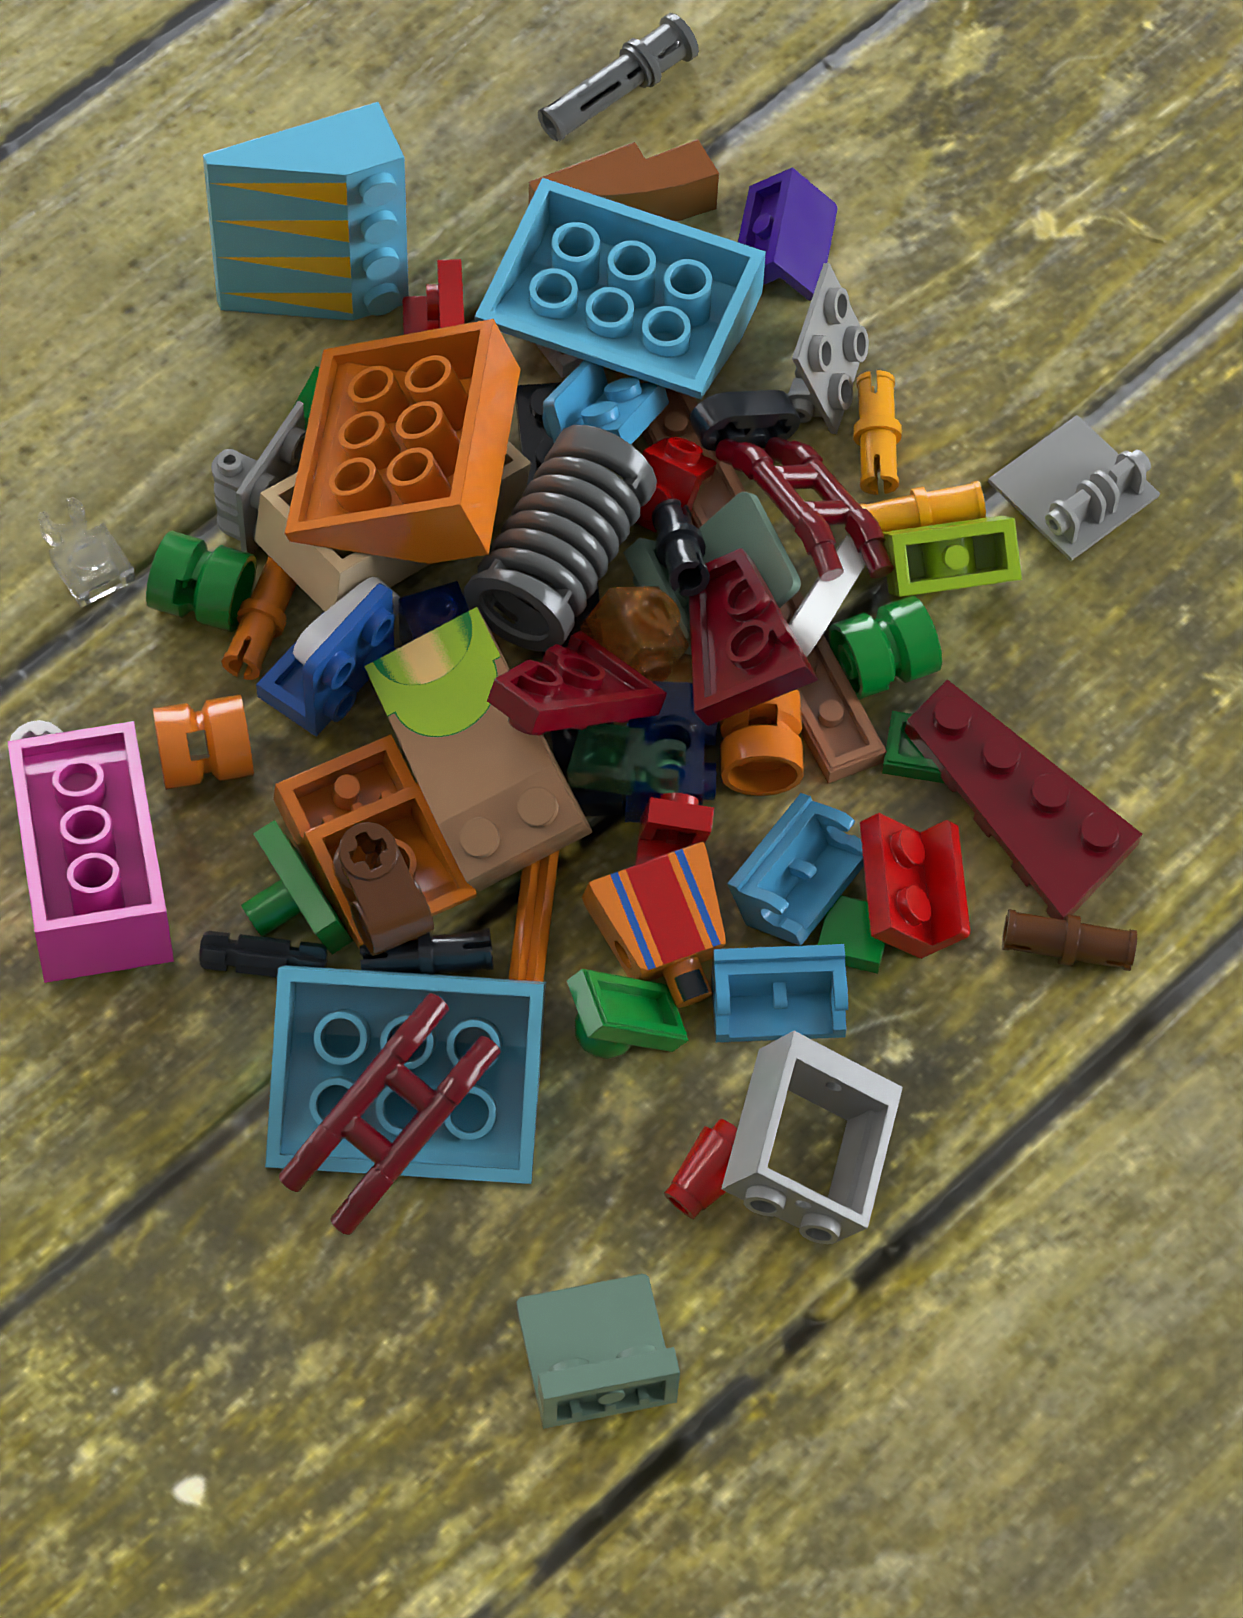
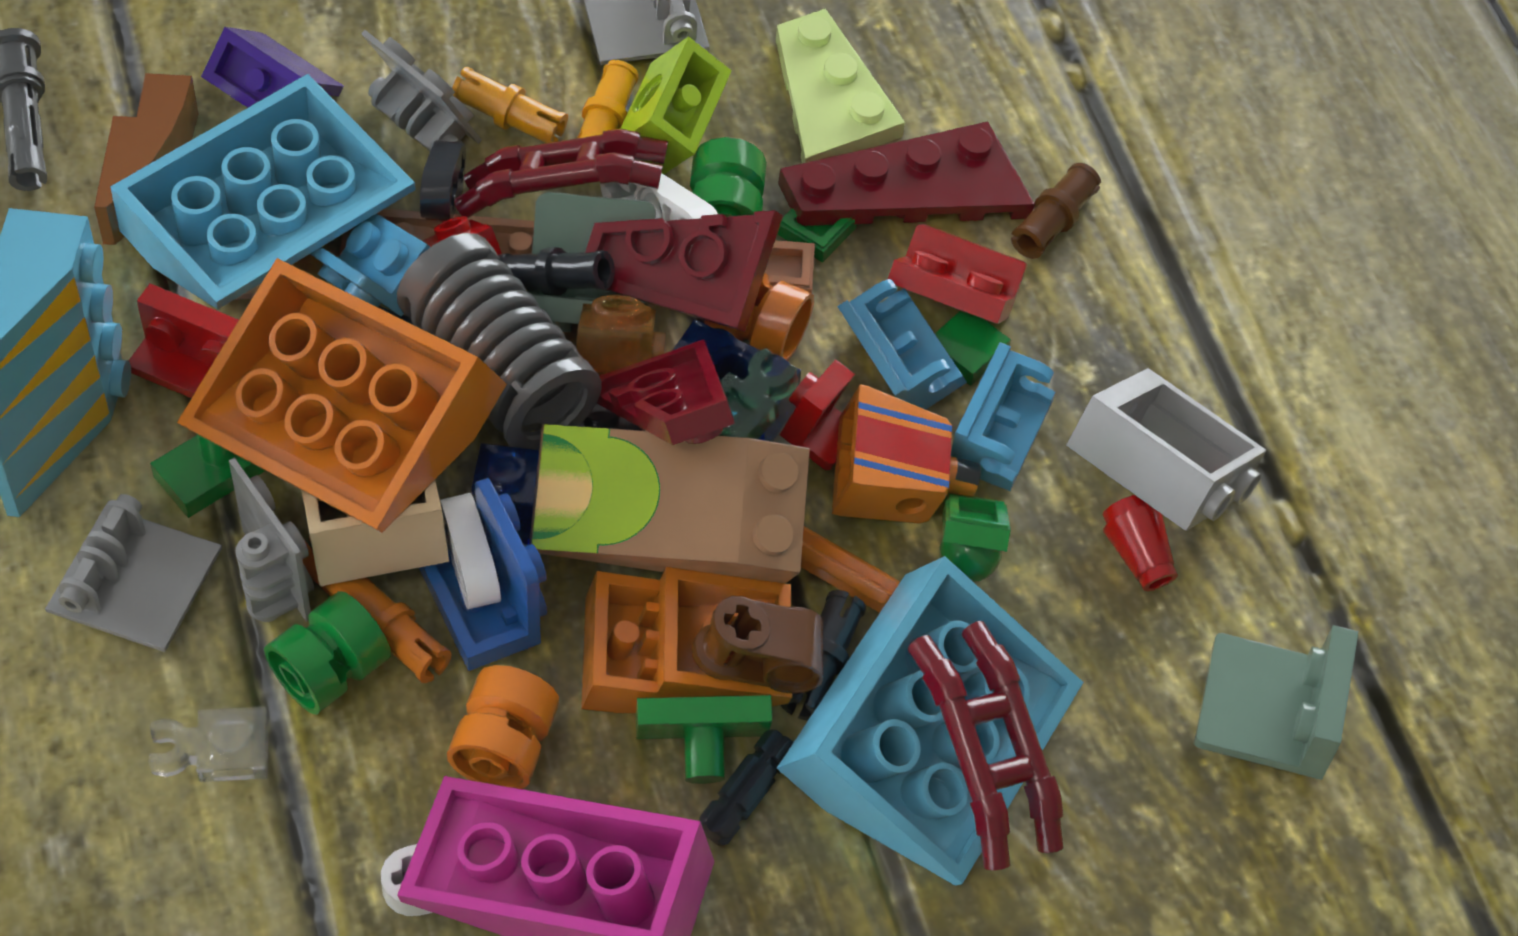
camera: 65 degrees left, 5 degrees down
none -> light grey hinge [45,494,222,652]
none -> yellowish green wing [776,8,905,163]

